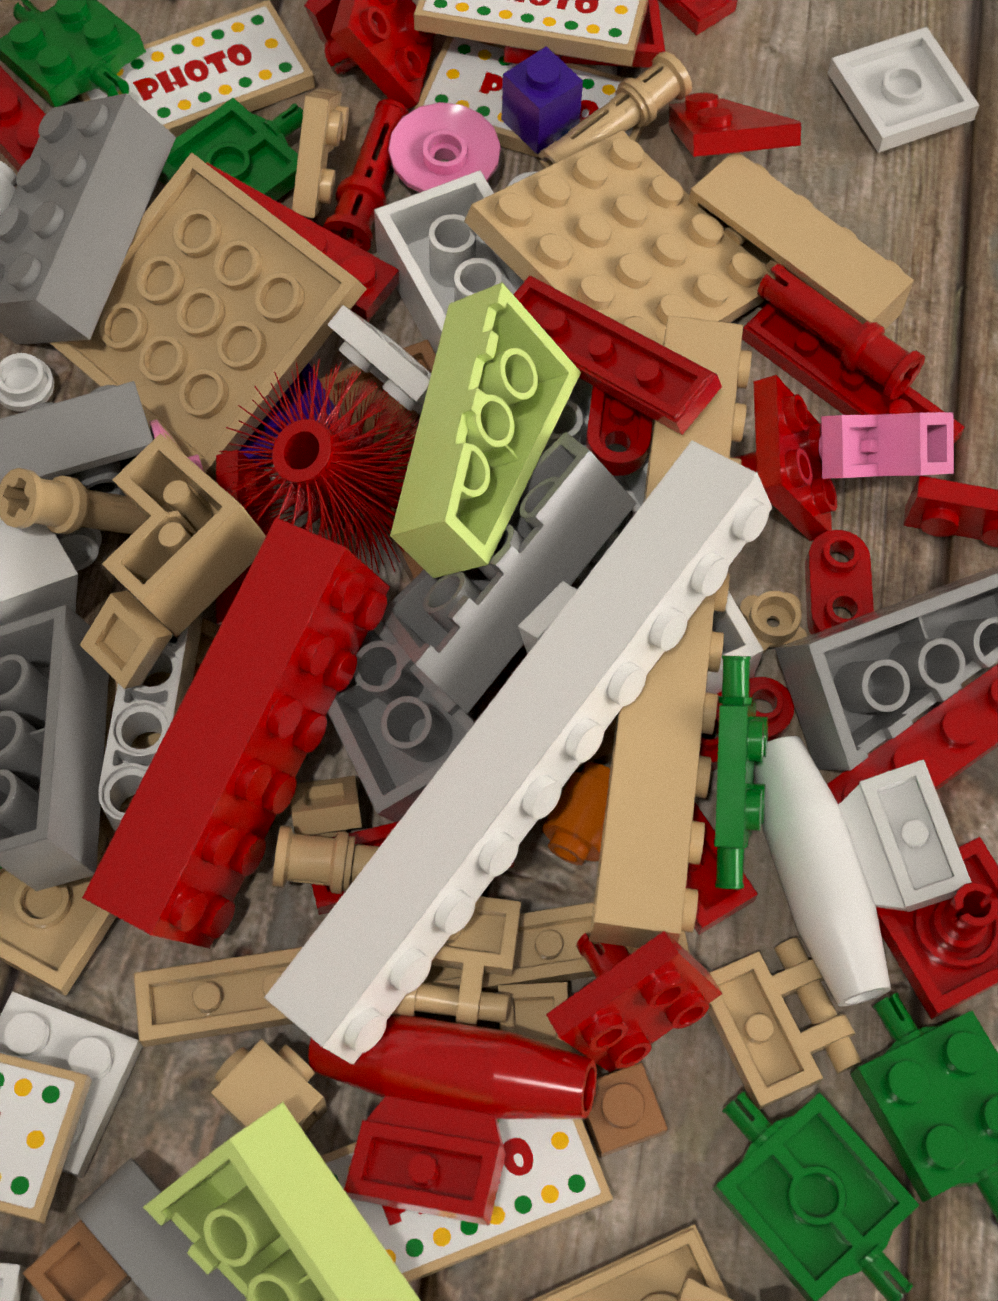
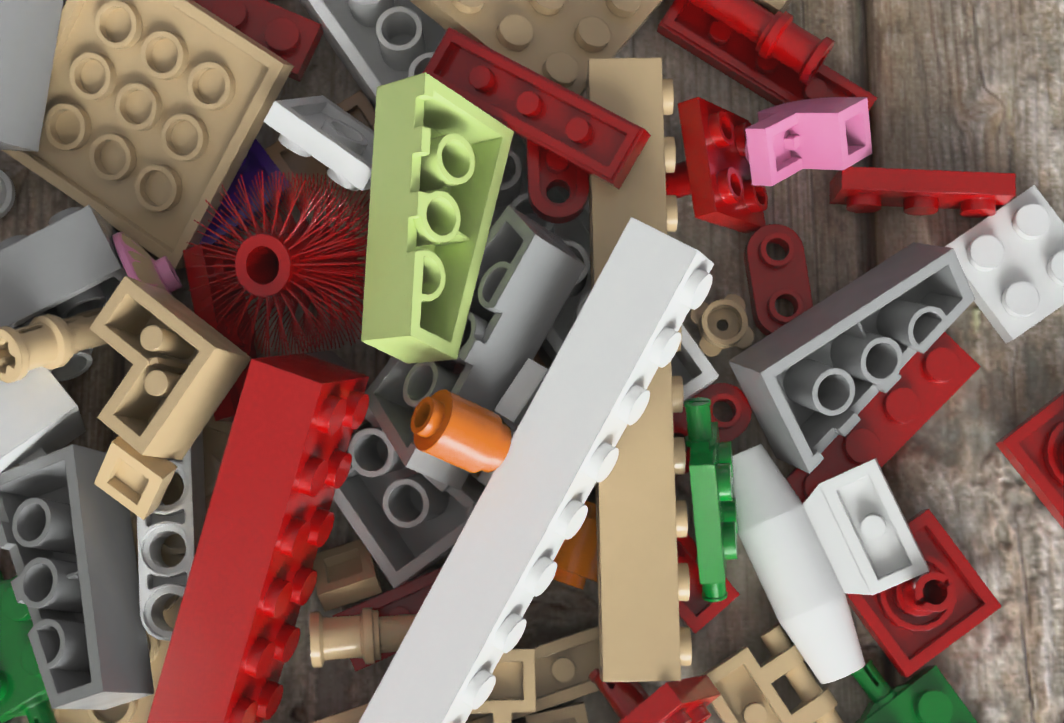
camera: 10 degrees left, 15 degrees up
none -> orange brick [410,389,512,473]

